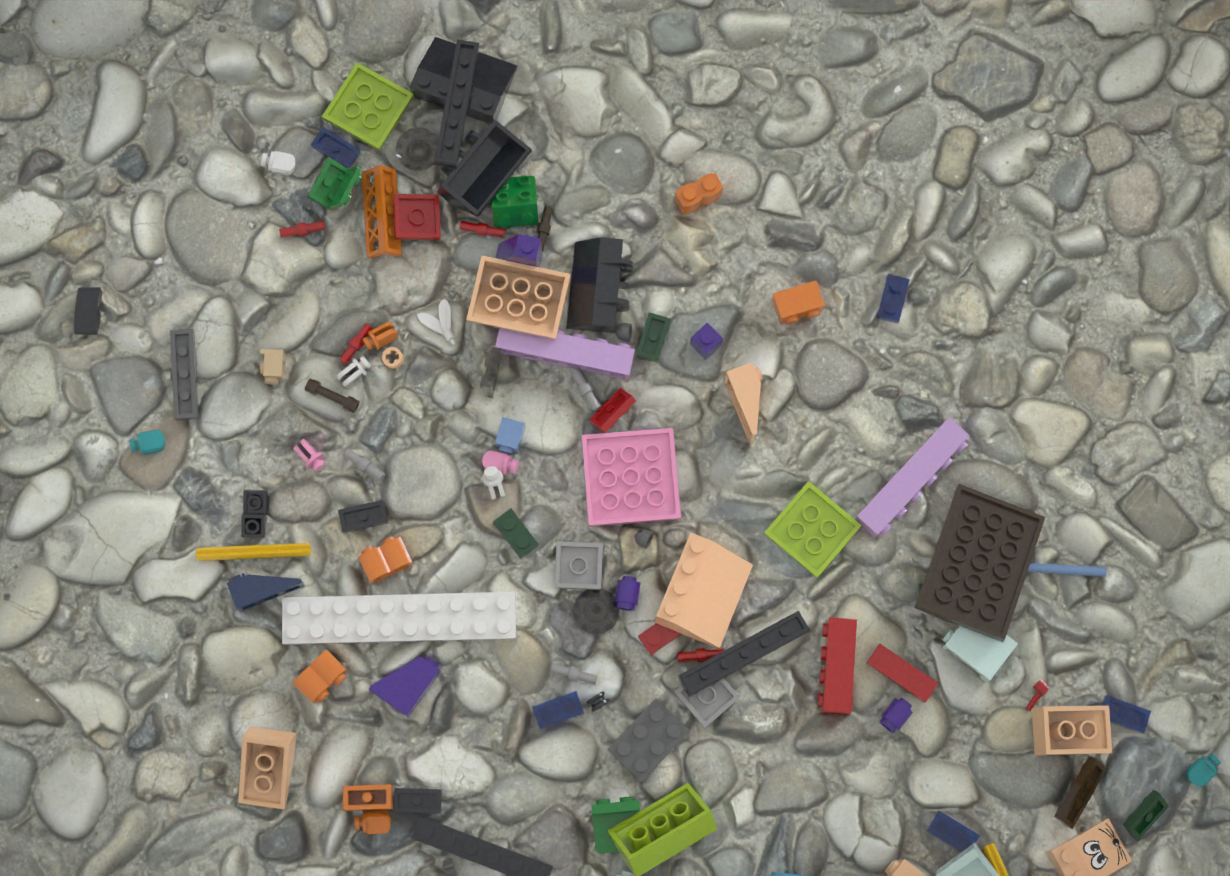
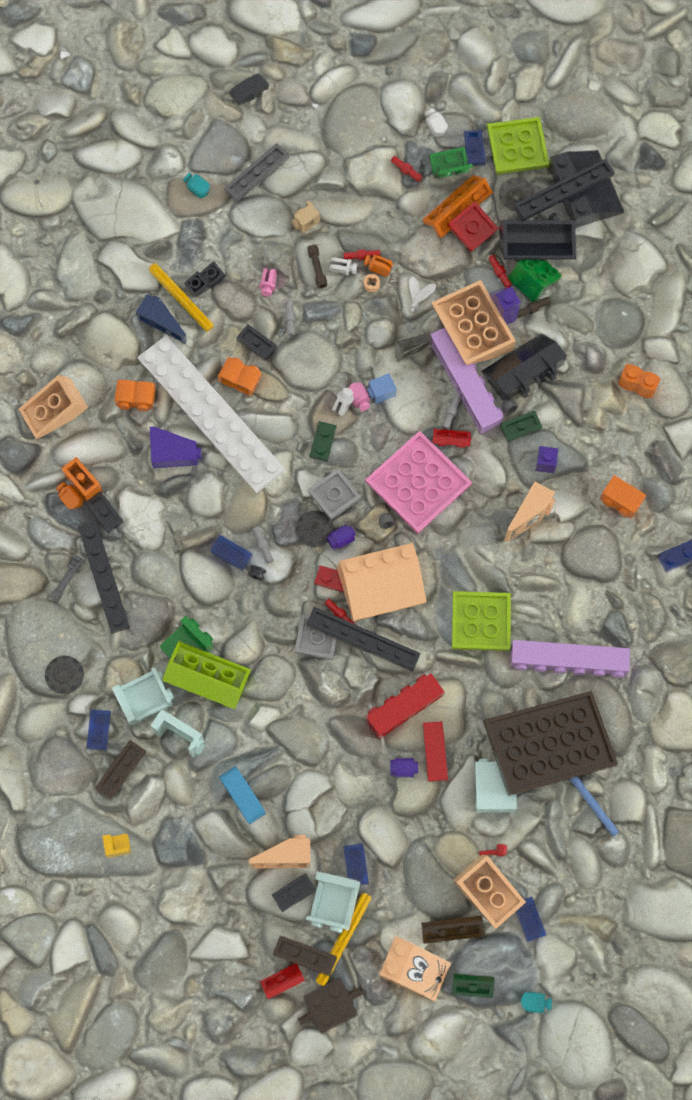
camera: 50 degrees right, 5 degrees down
dark grey plate [608,698,690,783] -> none

